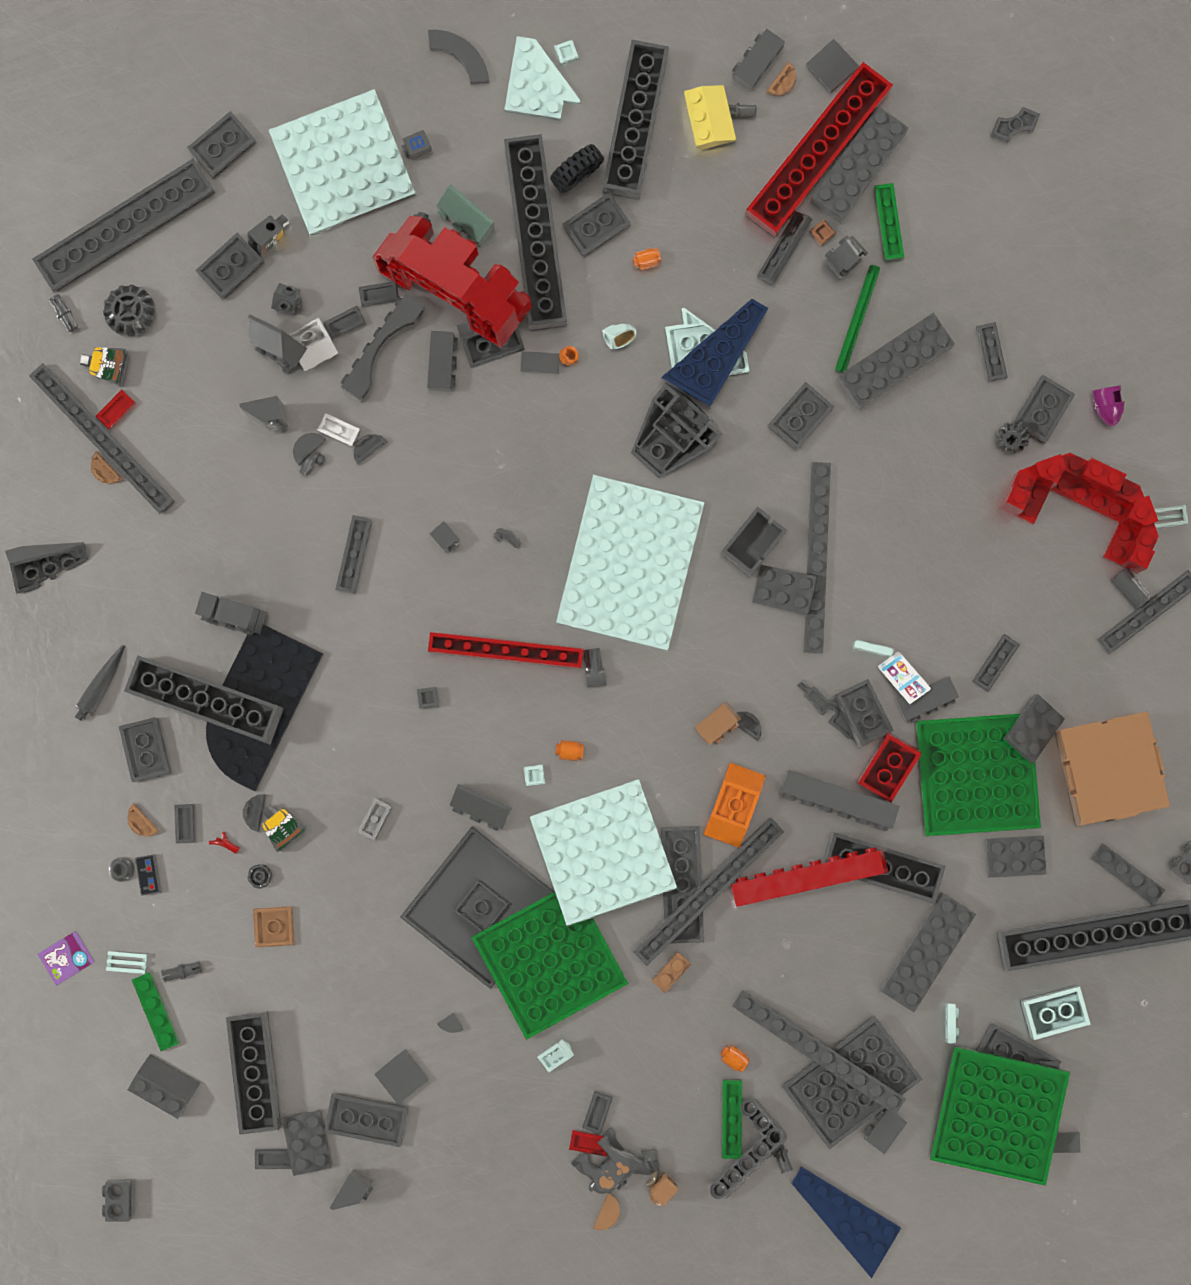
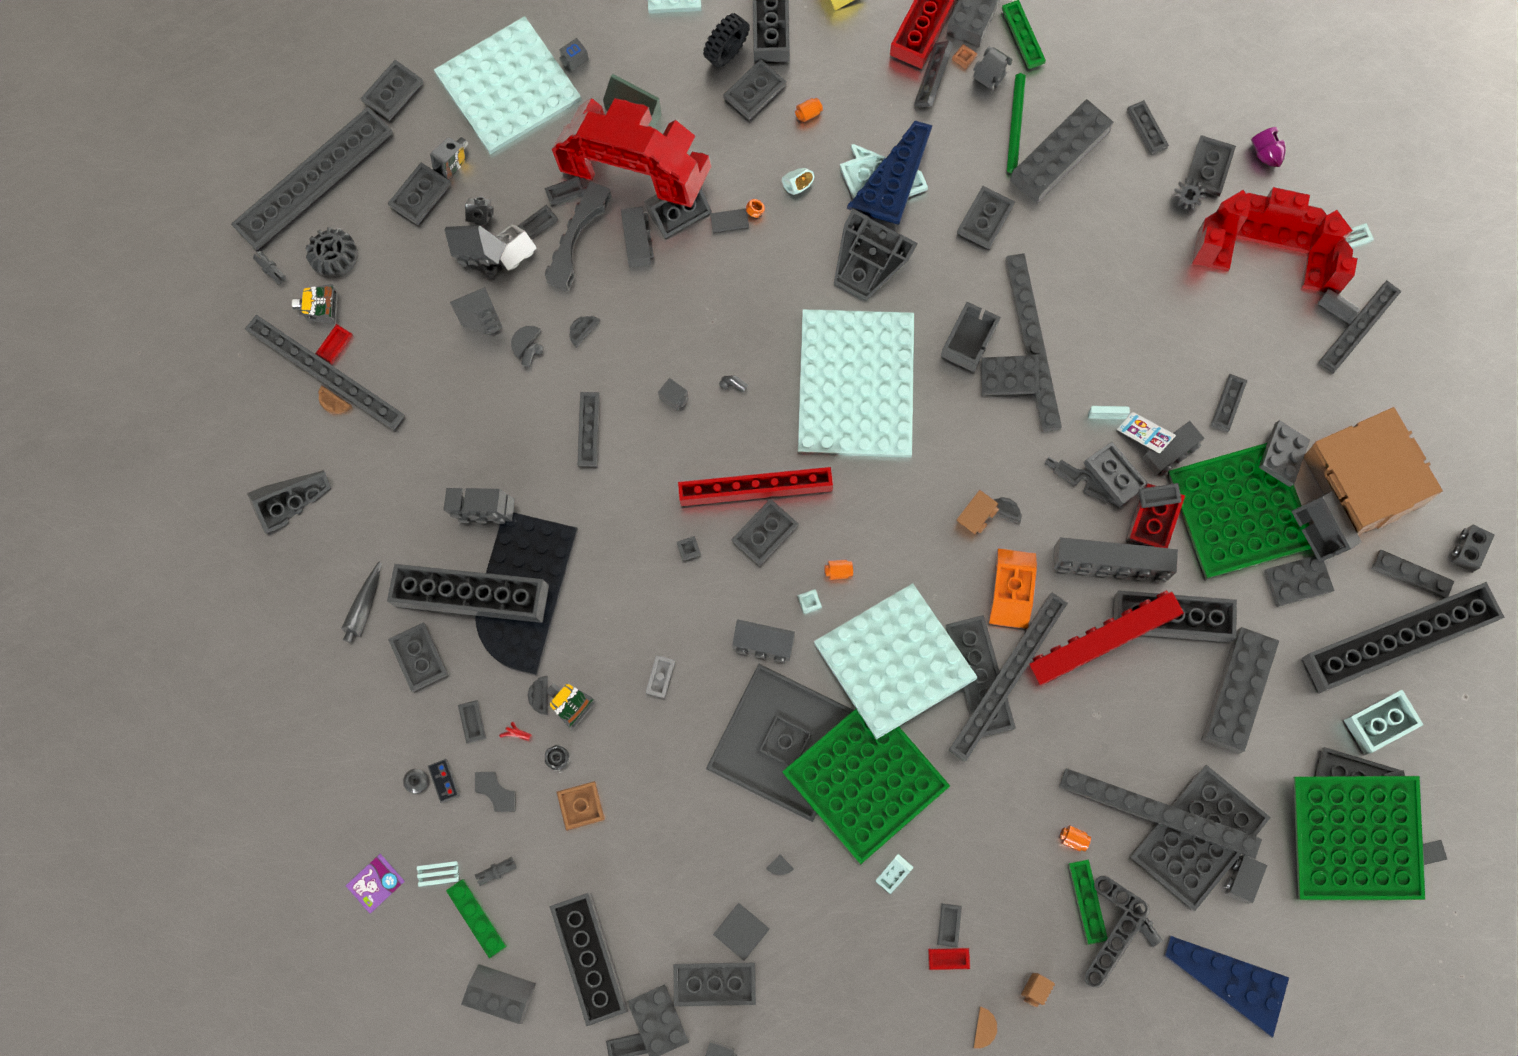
camera: 10 degrees left, 10 degrees down
medium nougat tile [127,803,160,837] -> none
white plate [317,413,360,447] -> none
dark grey brick [504,134,567,330] -> none
dark grey animal [571,1127,659,1194] -> none
dark grey piece [583,648,607,688] -> none
medium nougat brick [652,952,691,993] -> none
light aqua plate [945,1003,959,1043] -> none
none -> dark grey tile [475,772,515,812]
none -> dark grey plate [731,498,799,566]
none -> dark grey tile [1138,483,1181,509]
none -> dark grey piece [1291,490,1362,563]

